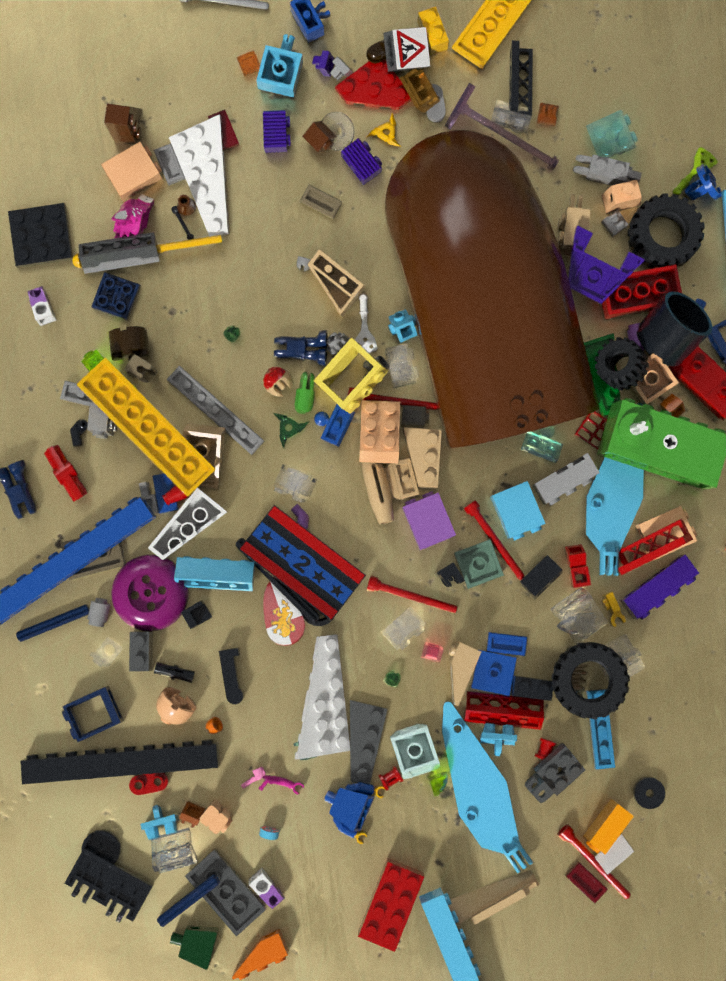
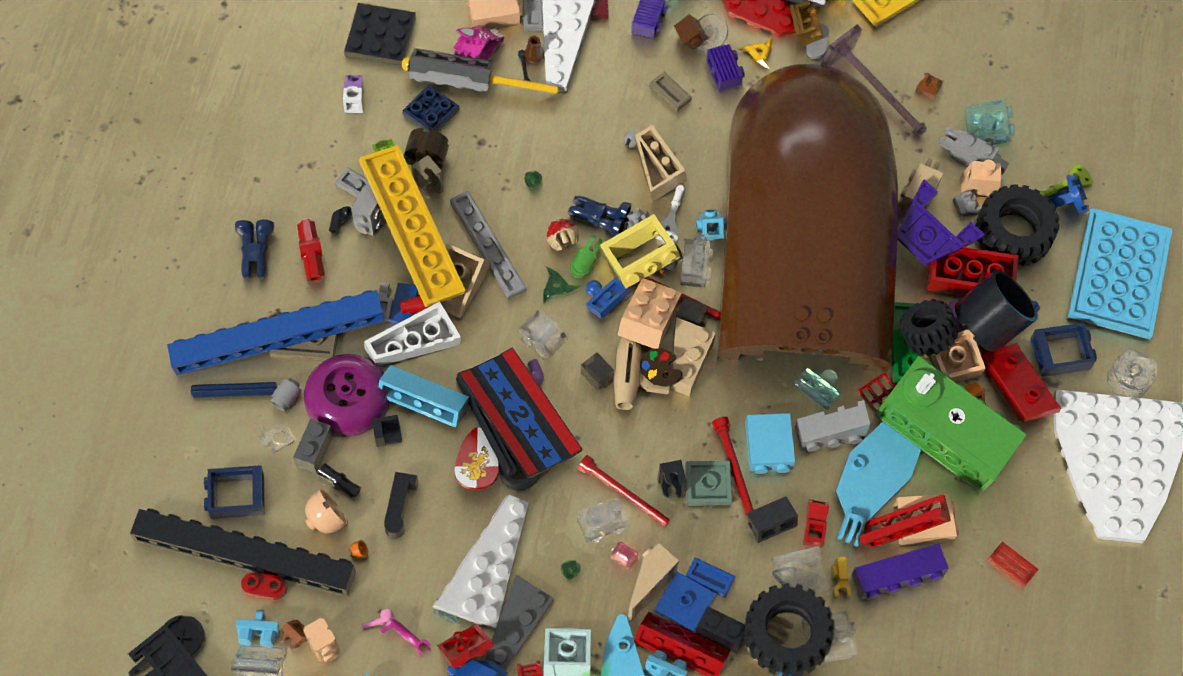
camera: 20 degrees right, 20 degrees down
medium lavender brick [402,491,456,551] -> none
clear bracket [491,100,533,133] -> none
black fence [509,40,533,118] -> none
none -> red plate [437,624,494,669]
none -> clear smoke brick [581,352,614,391]
none -> dark brown piece [640,348,683,387]

